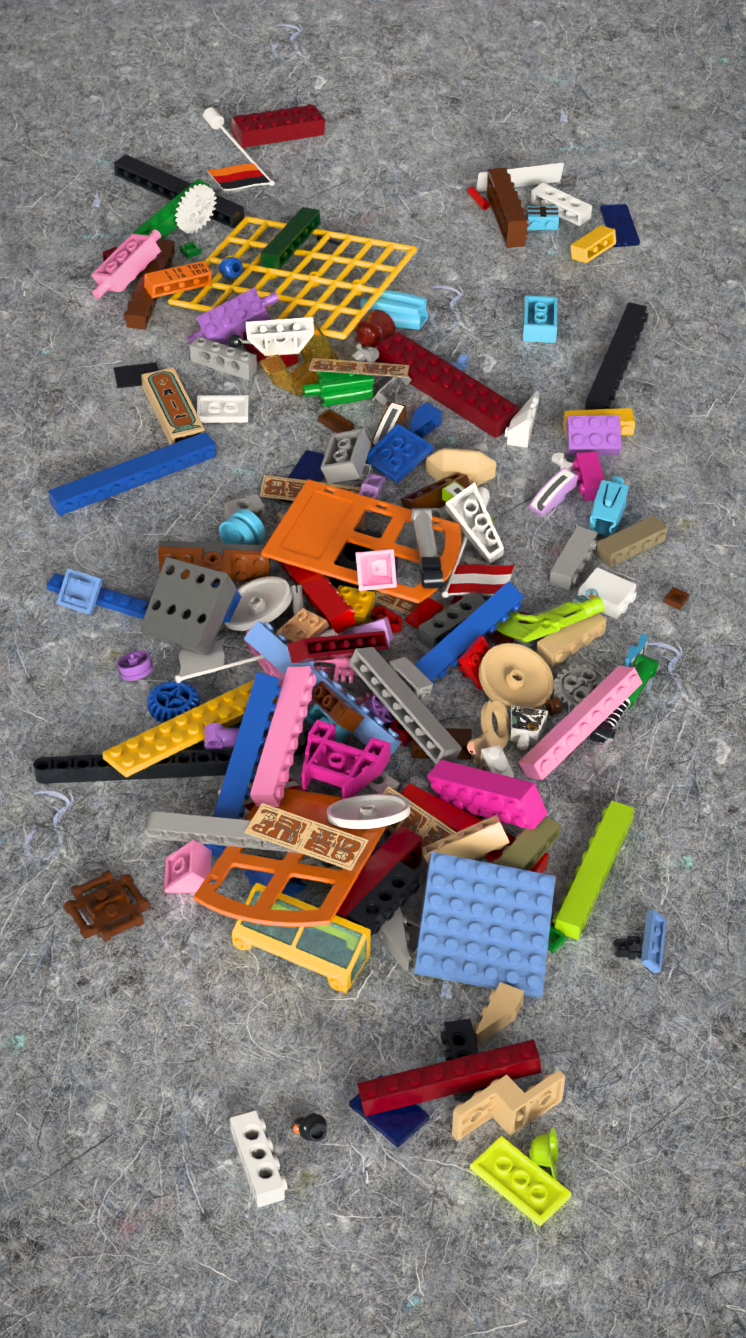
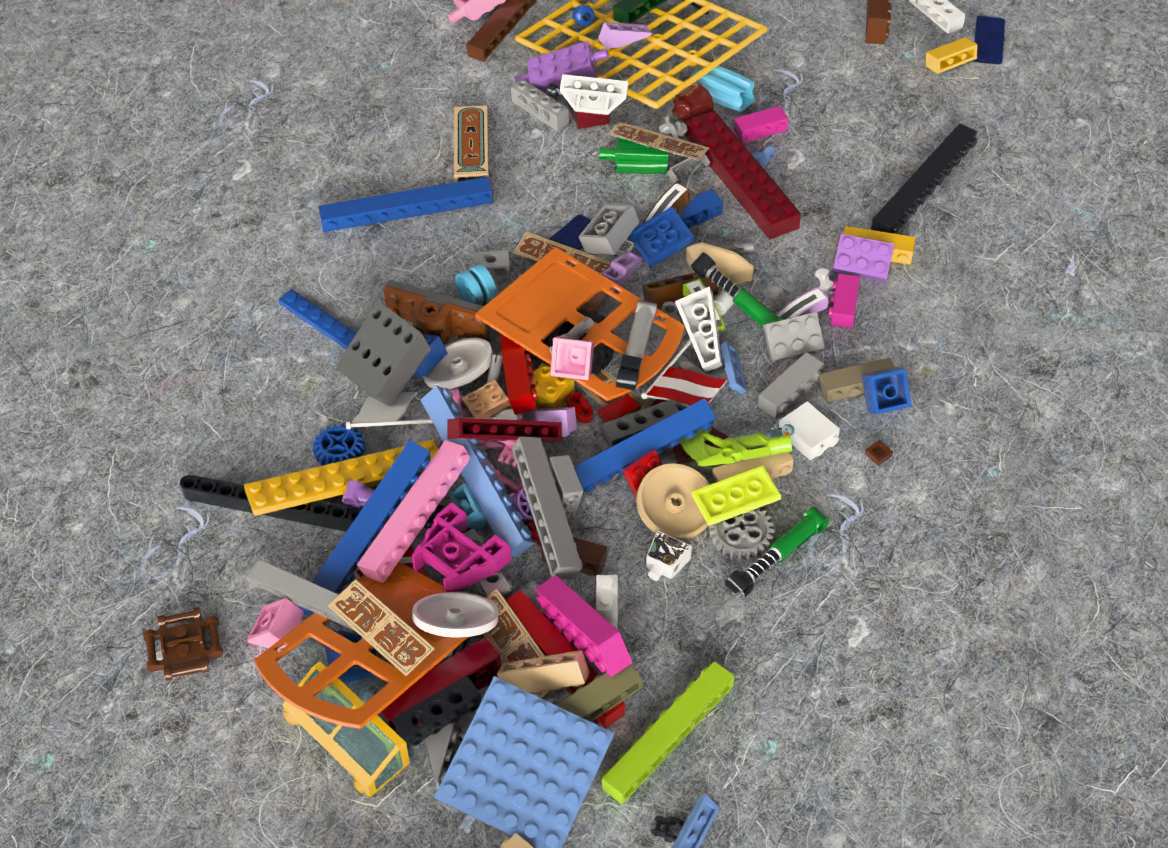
camera: 20 degrees right, 5 degrees up
medium blue plate [56,568,103,615] -> none
black window [114,362,158,388] -> none
medium lavender wheel [117,651,154,681] -> none
orange brick [144,261,212,298] -> none
white plate [197,395,249,423] -> none
clear yellow windscreen [260,322,339,397] -> none
reddish brown slope [312,681,365,733] -> none
reddish brown tile [318,409,354,433] -> none
tan animal [467,700,510,765] -> none
white wedge [505,391,540,447] -> none
bright pink brick [519,666,642,780] -> none
medium azure brick [523,295,558,343] -> none
medium azure brick [527,206,559,230] -> none
reddish brown bush [545,697,562,716] -> none
green tile [548,925,567,953] -> none
medium azure piece [589,476,629,538] -> none
dark azure slope [625,634,648,668] -> none
none -> light grey pin [549,317,594,354]
none -> lavender slope [599,22,652,49]
none -> piece [690,252,784,327]
none -> neon yellow tile [691,465,781,526]
none -> medium blue plate [720,341,747,395]
none -> dark pink brick [734,106,788,143]
none -> light grey plate [763,312,825,361]
none -> blue brick [862,367,912,414]

